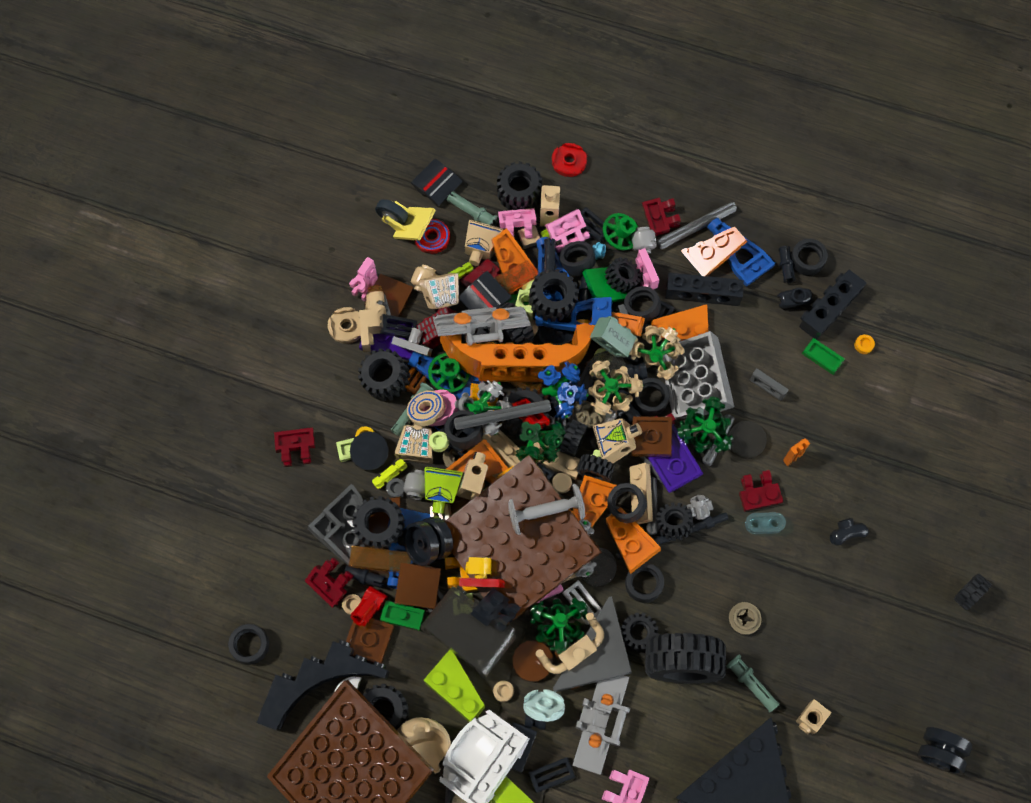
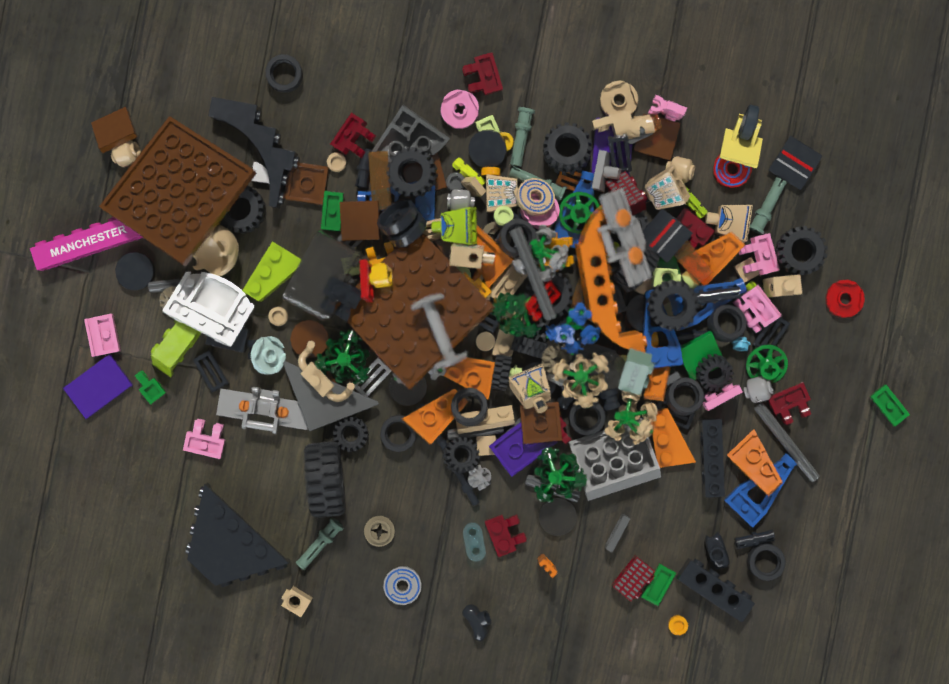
camera: 80 degrees right, 20 degrees up
red piece [350,586,388,626] -> none
none -> light grey tile [383,566,422,605]
none -> bright pink plate [441,90,479,129]
none -> tan tile [461,177,486,197]
none -> tan tile [476,435,496,456]
none -> light orange tile [481,167,500,176]
none -> sand green pin [510,107,535,167]
none -> dark red brick [612,555,655,601]
none -> green plate [869,384,910,426]

